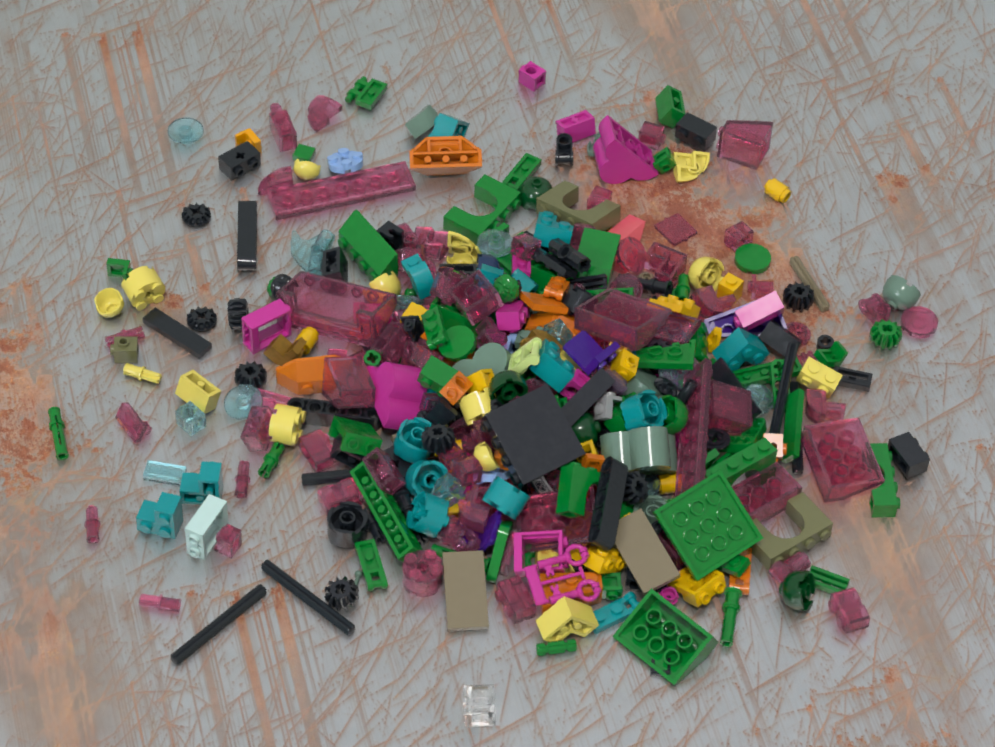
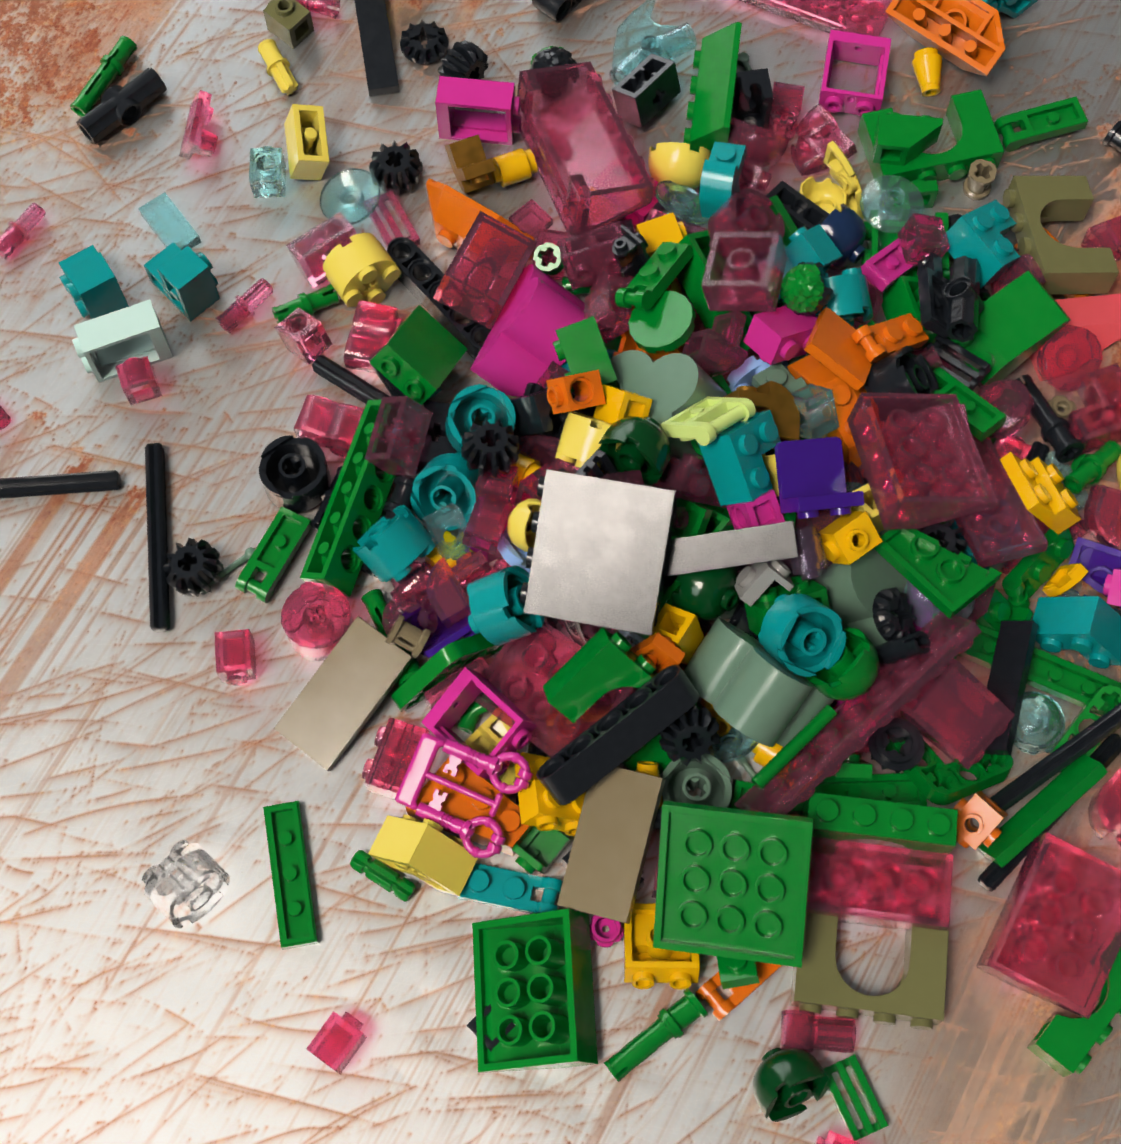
camera: 45 degrees right, 20 degrees up
dark green cylinder [519,176,553,212] -> none
none -> black piece [76,68,167,144]
none -> clear pink brick [215,629,257,686]
none -> green tile [263,801,319,950]
none -> clear pink brick [274,307,333,365]
none -> clear pink brick [306,1011,367,1075]
none -> dark tan bush [385,614,431,658]
none -> green bar [751,705,837,790]
none -> dark pink window [817,30,892,117]
none -> green slope [873,112,943,166]
none -> yellow cone [912,47,942,97]
none -> dark tan bush [963,159,997,200]

